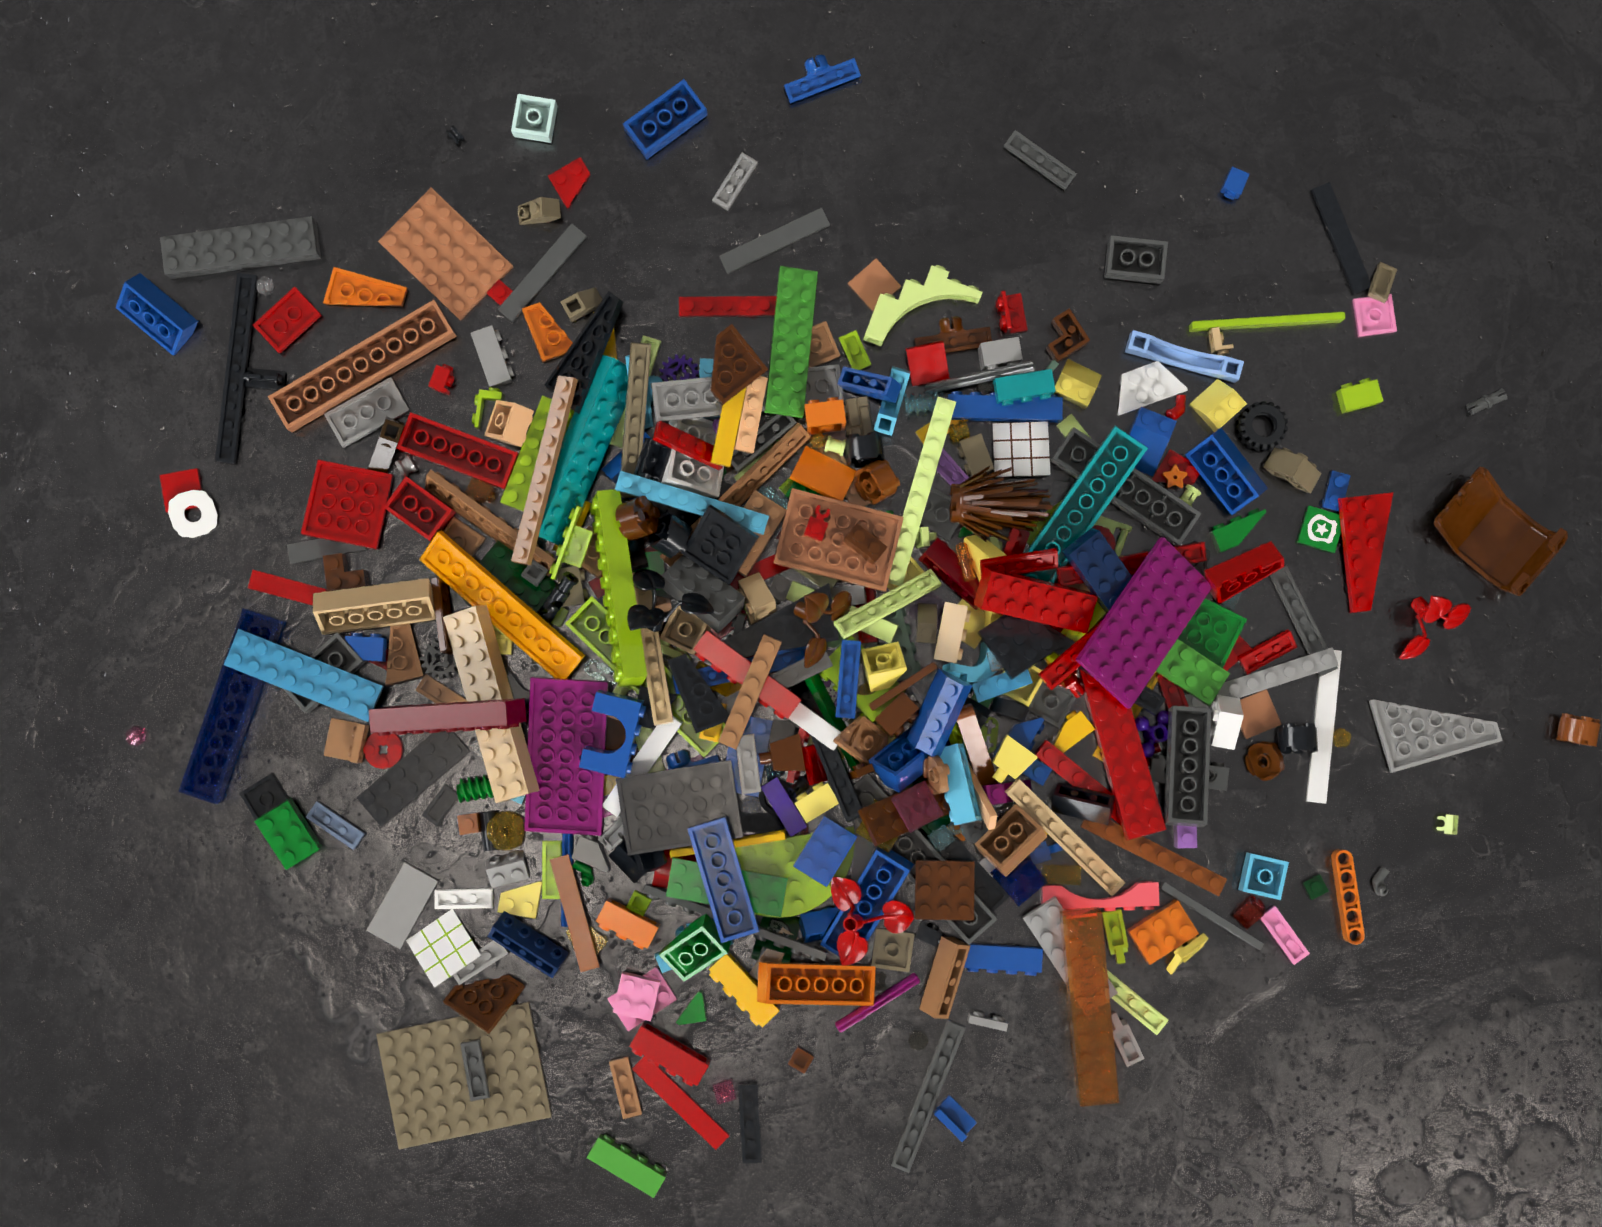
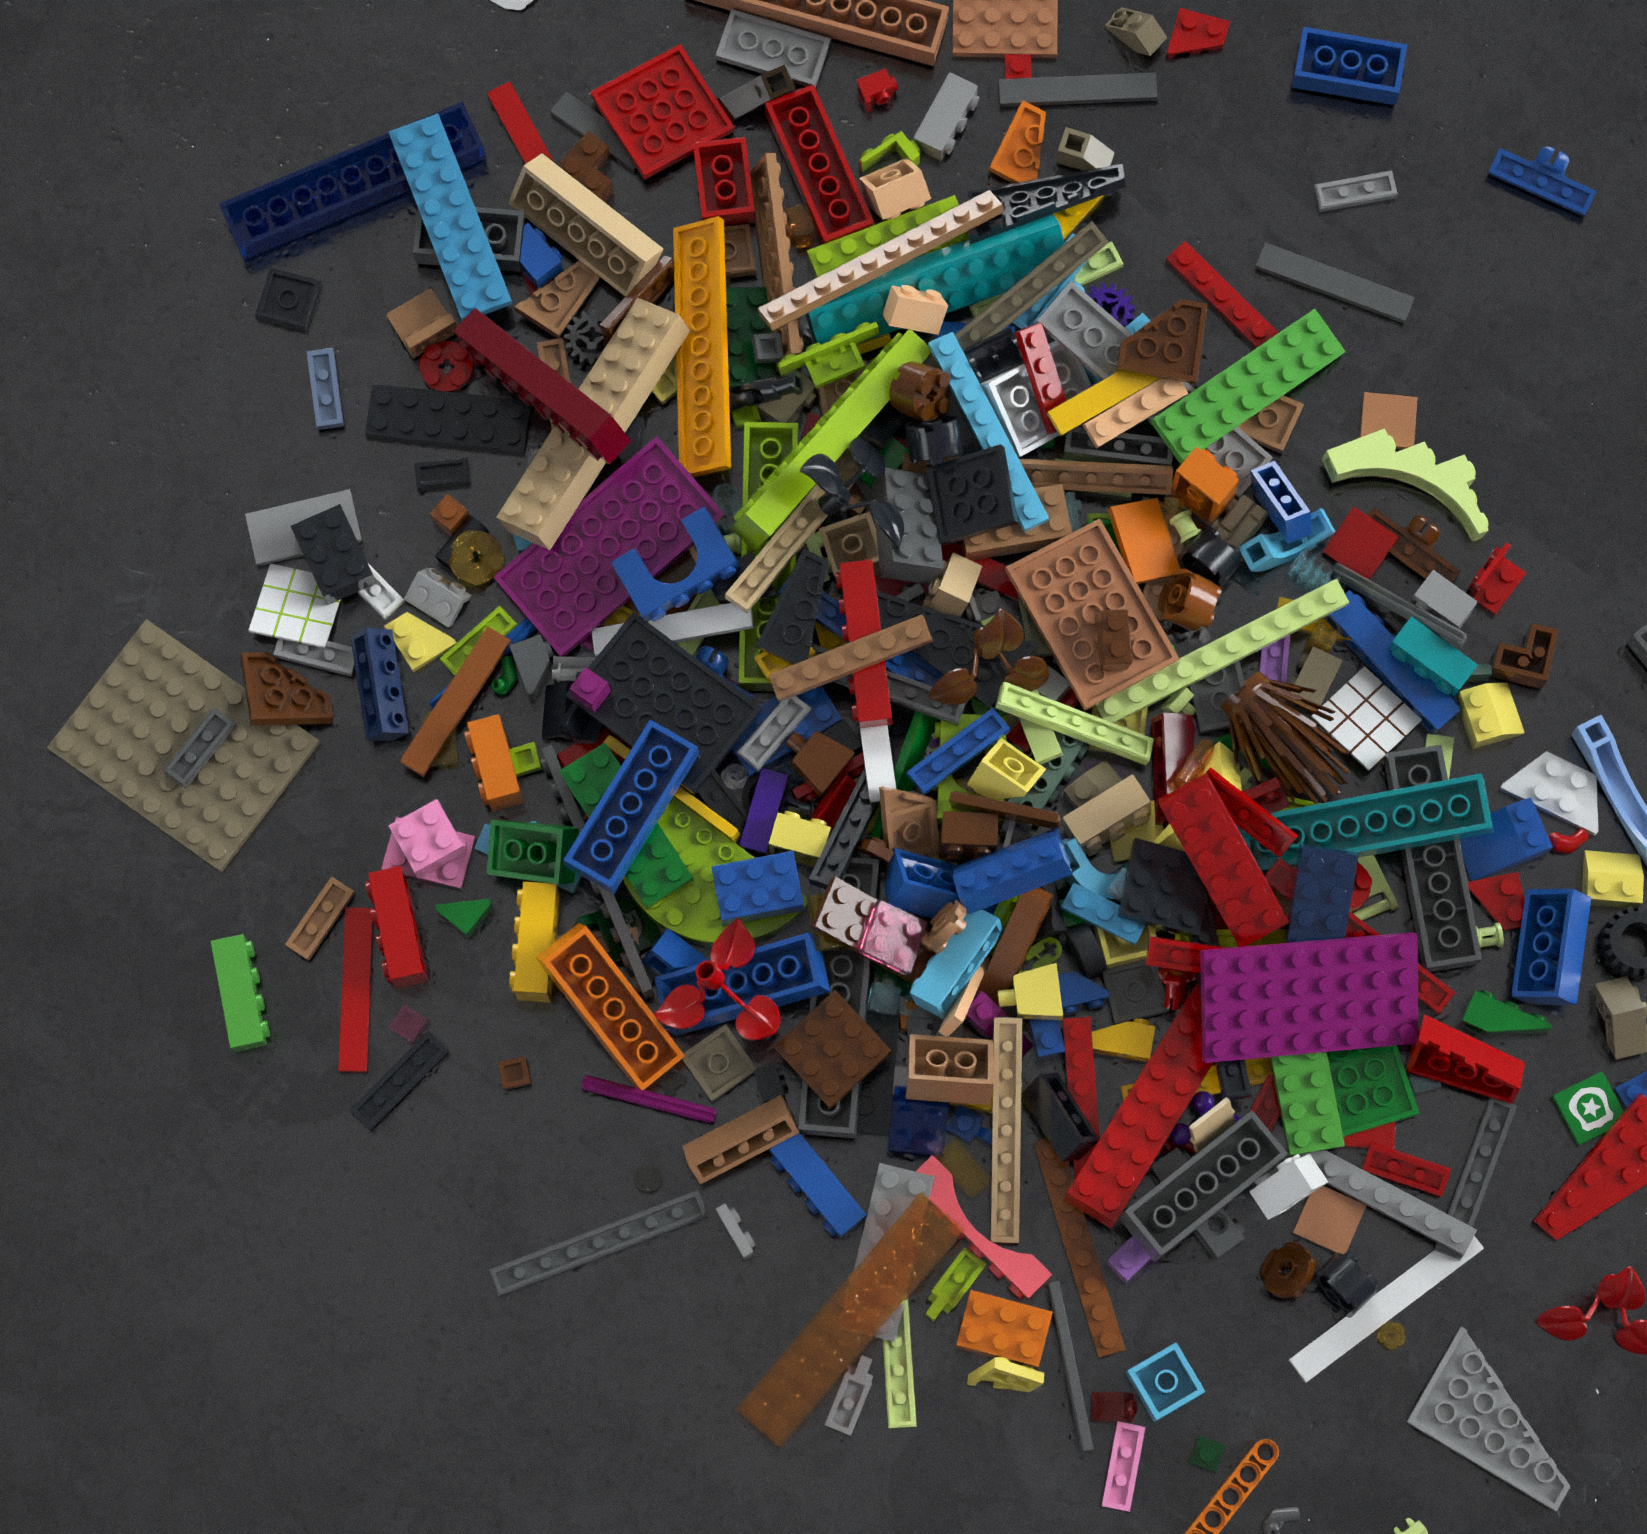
camera: 50 degrees right, 10 degrees down
clear pink piece [125,725,146,747] -> none
green brick [254,798,322,870] -> none
light grey wheel [395,454,418,478] -> none
green piece [456,775,494,803] -> none
red plate [803,505,830,542] -> none
lime plate [839,330,872,370] -> none
blue panel [933,1095,976,1142] -> none
orange plate [1163,464,1188,488] -> none
none -> black brick [291,504,376,605]
none -> magenta brick [569,667,611,713]
none -> light nougat brick [882,285,948,335]
none -> tan piece [1189,1097,1235,1153]

